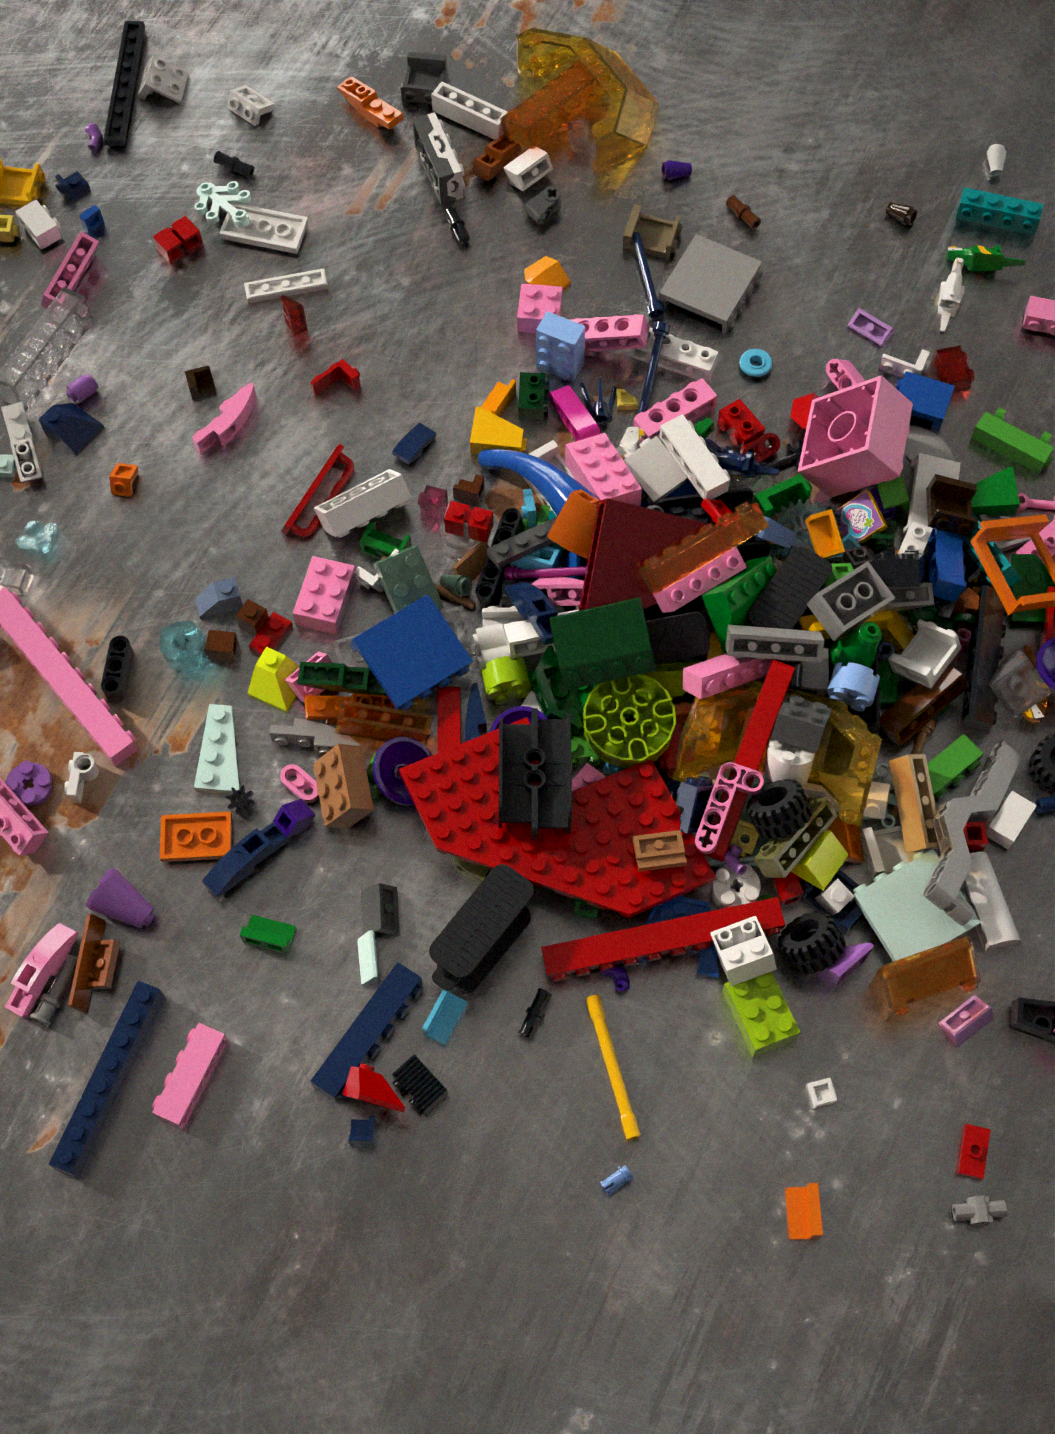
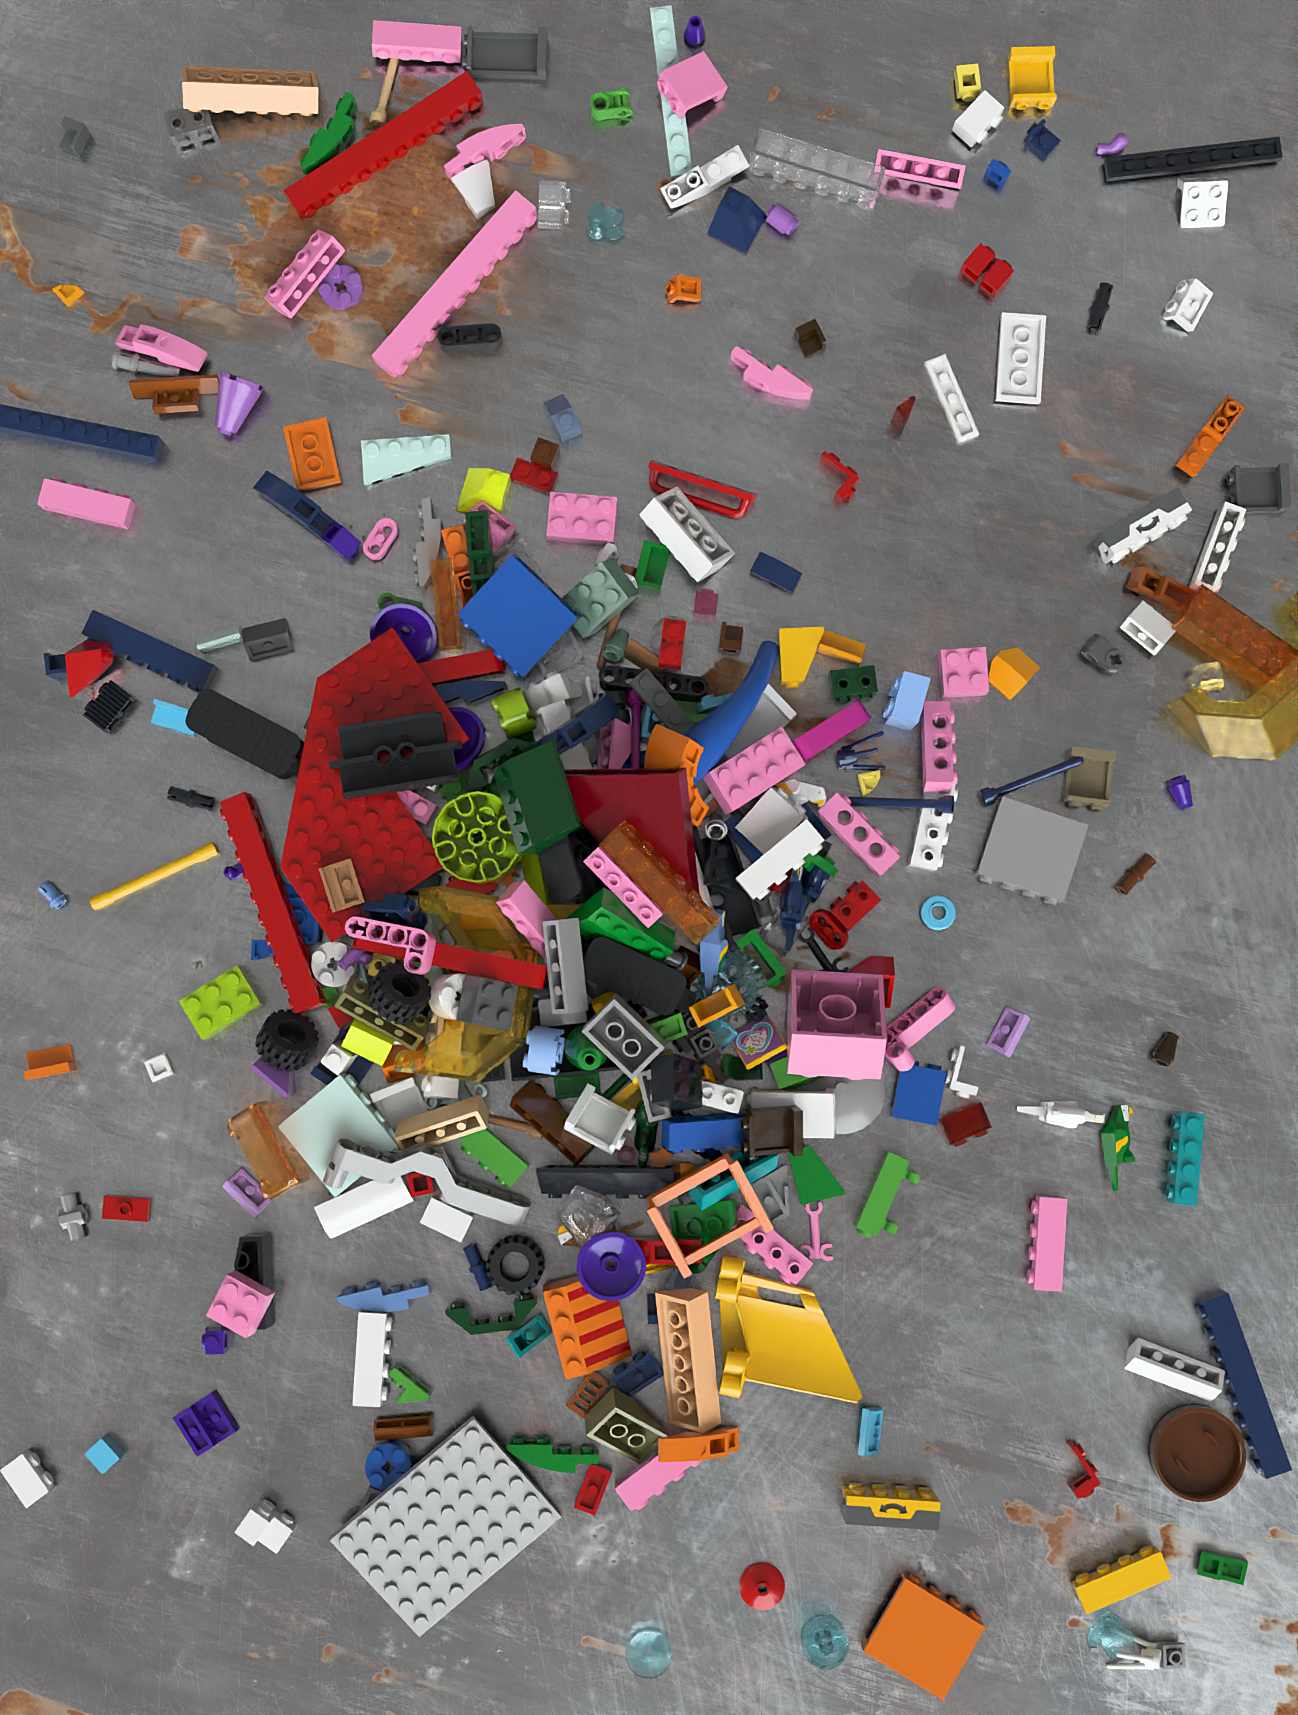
camera: 80 degrees right, 20 degrees up
white plate [64,752,99,804] -> none
clear light blue brick [159,621,207,673] -> none
light aqua plant [194,181,251,228] -> none
reddish brown panel [205,630,239,662] -> none
black gear [225,785,255,815] -> none
green panel [240,915,296,954] -> none
medium nougat brick [313,744,374,829] -> none
black axle [444,207,470,244] -> none
red plate [701,498,742,531] -> none
white slope [710,916,777,986] -> none
dark blue pin [878,642,895,660] -> none
white cone [986,144,1007,176] -> none

